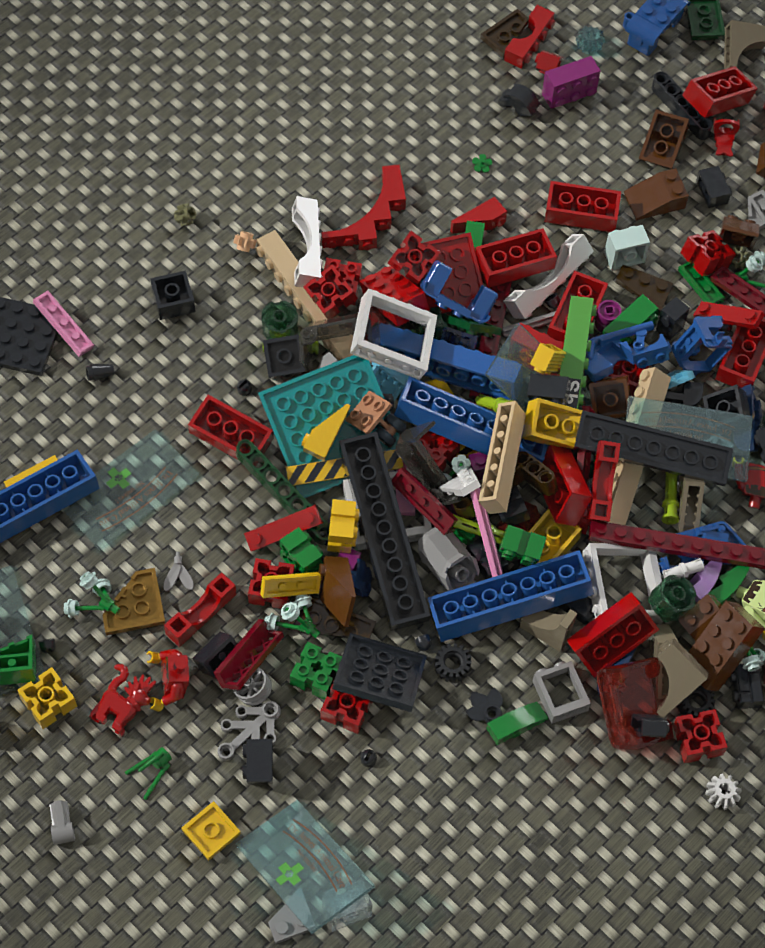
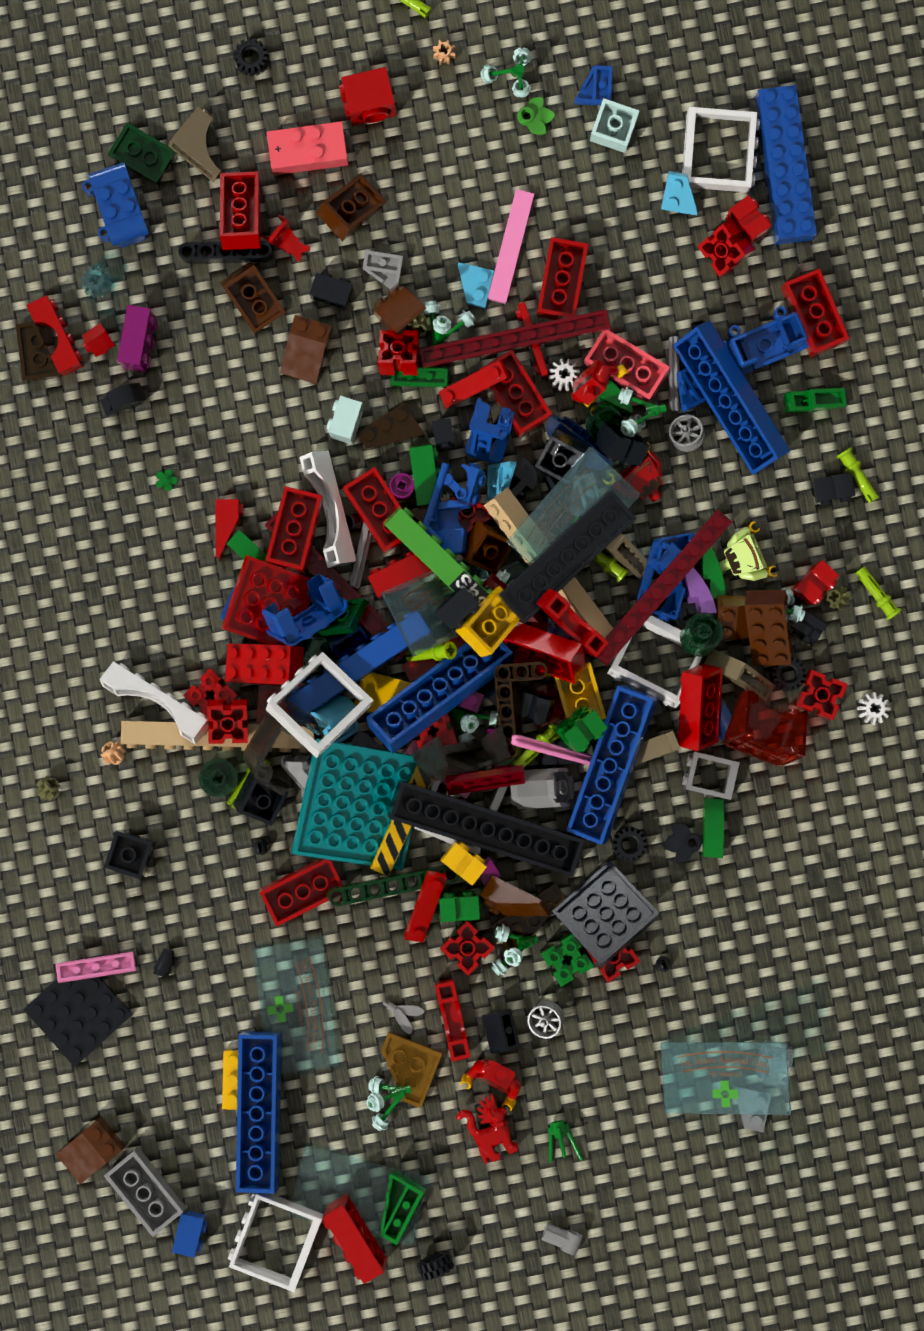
camera: 50 degrees left, 25 degrees up
yellow brick [17,667,77,729] -> none
black hinge [39,638,56,654] -> none
yellow plate [181,801,241,861] -> none
dark red fence [213,619,284,690] -> none
light grey plant [218,701,281,761] -> none
black brick [242,739,273,784] -> none
yellow plate [260,572,321,598] -> none
yellow slope [302,404,350,461] -> none
red arch [321,164,406,250] -> none
nougat plate [346,391,407,447] -> none
dark blue plate [351,558,372,597] -> none
red brick [387,230,441,285] -> none
black hinge [414,634,432,651] -> none
white wing [438,468,481,496] -> none
tan brick [478,401,526,514] -> none
yellow brick [530,343,566,375] -> none
red brick [544,181,621,232] -> none
black brick [630,713,669,738] -> none
dark tan arch [657,638,708,717] -> none
white pin [663,558,705,583] -> none

